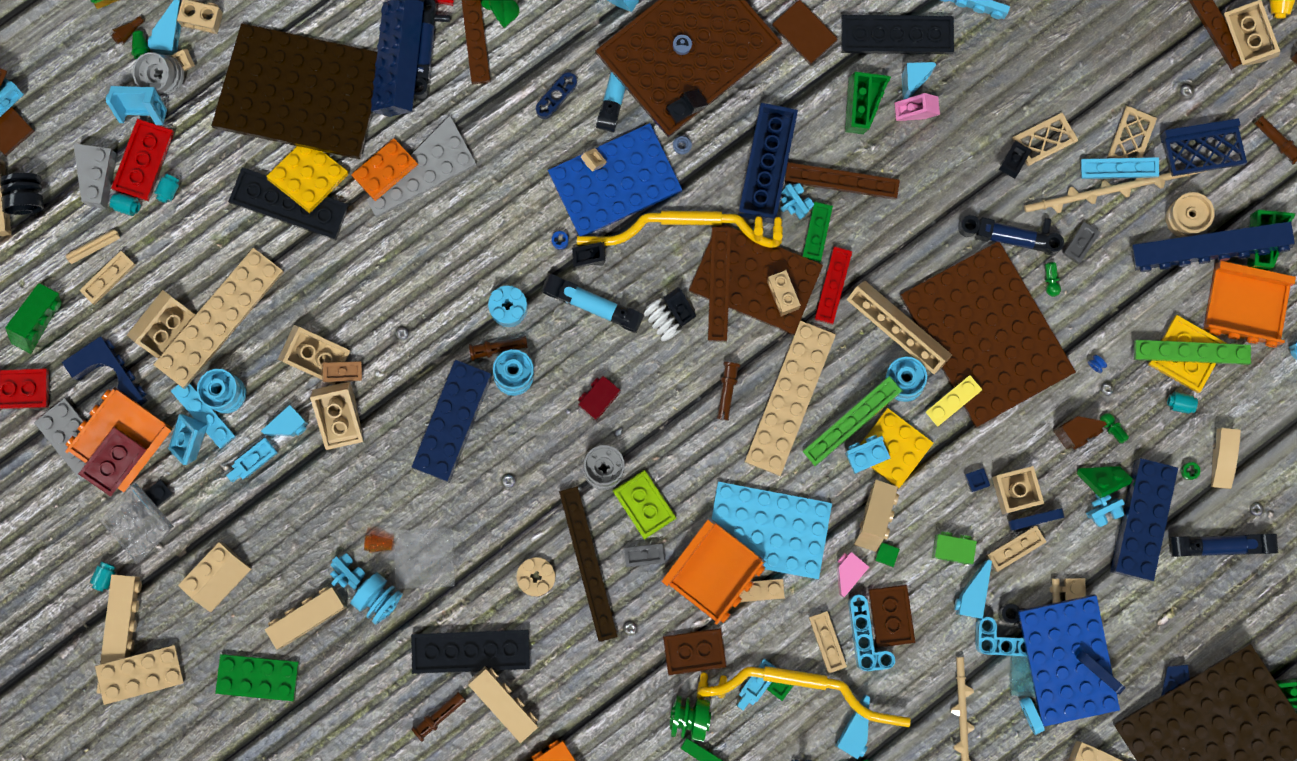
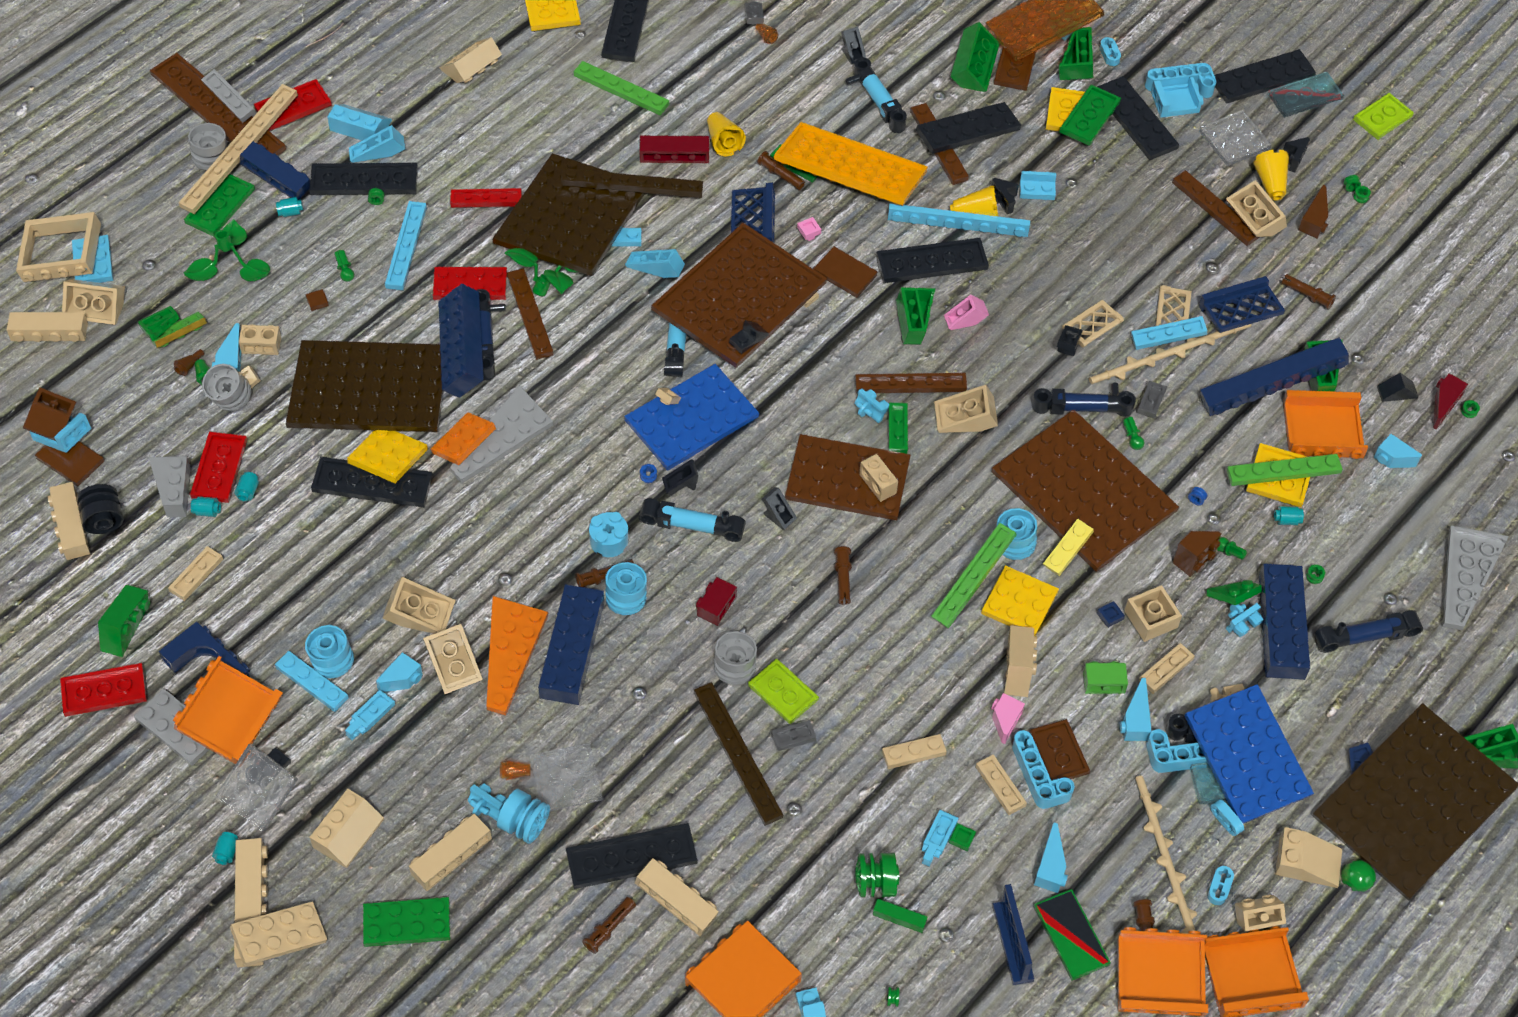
camera: 10 degrees left, 25 degrees down
tan axle [66,229,120,264] -> none
dark red plate [78,426,147,497] -> none
medium azure panel [106,86,167,125] -> none
tan slope [127,290,195,359] -> none
tan plate [153,248,284,389] -> none
medium azure slope [168,414,208,465] -> none
medium nougat plate [322,361,362,382] -> none
tan plate [516,557,556,597] -> none
dark blue beam [536,72,577,119] -> none
yellow piece [577,211,783,248] -> none
white piece [644,298,682,341] -> none
orange panel [661,519,766,625] -> none
reddish brown tile [663,628,726,676] -> none
sand blue tile [673,35,692,55] -> none
sand blue plate [673,136,692,155] -> none
yellow piece [697,666,911,727] -> none
reddish brown plate [708,227,731,342] -> none
medium azure plate [711,482,832,580] -> none
dark blue brick [738,103,798,224] -> none
tan plate [745,321,836,476] -> none
red plate [814,247,852,325] -> none
medium azure bracket [845,435,890,474] -> none
tan brick [847,281,952,374] -> none
green tile [875,543,900,567] -> none
medium azure slope [901,62,936,100] -> none
dark blue beam [1008,508,1065,531] -> none
dark blue beam [1076,650,1126,695] -> none
tan wheel [1166,192,1214,238] -> none
tan slope [1211,428,1241,489] -> none
none -> orange wing [486,596,548,716]
none -> tan slope [934,385,998,433]

